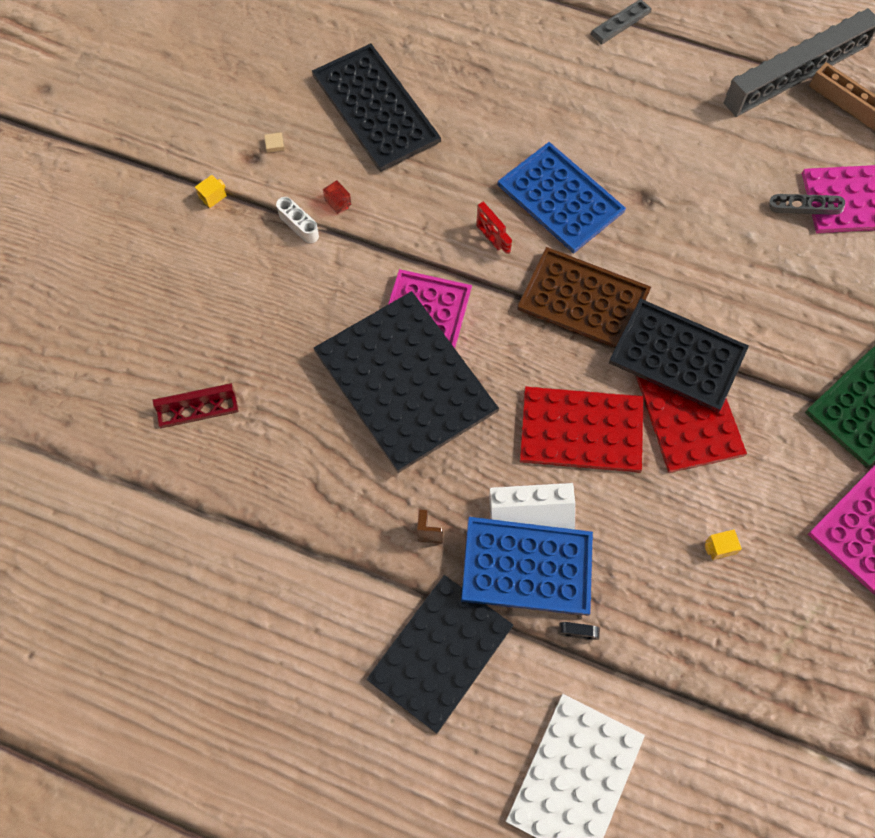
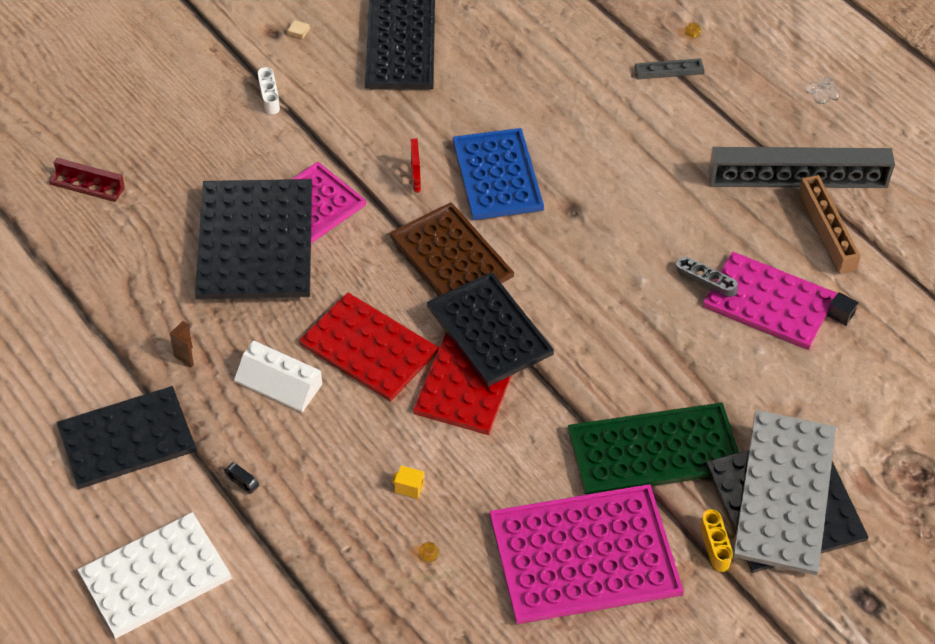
camera: 30 degrees right, 15 degrees down
yellow brick [195,175,226,209] -> none
clear red brick [322,180,352,214] -> none
blue plate [461,517,593,616] -> none
none -> clear yellow plate [418,542,439,563]

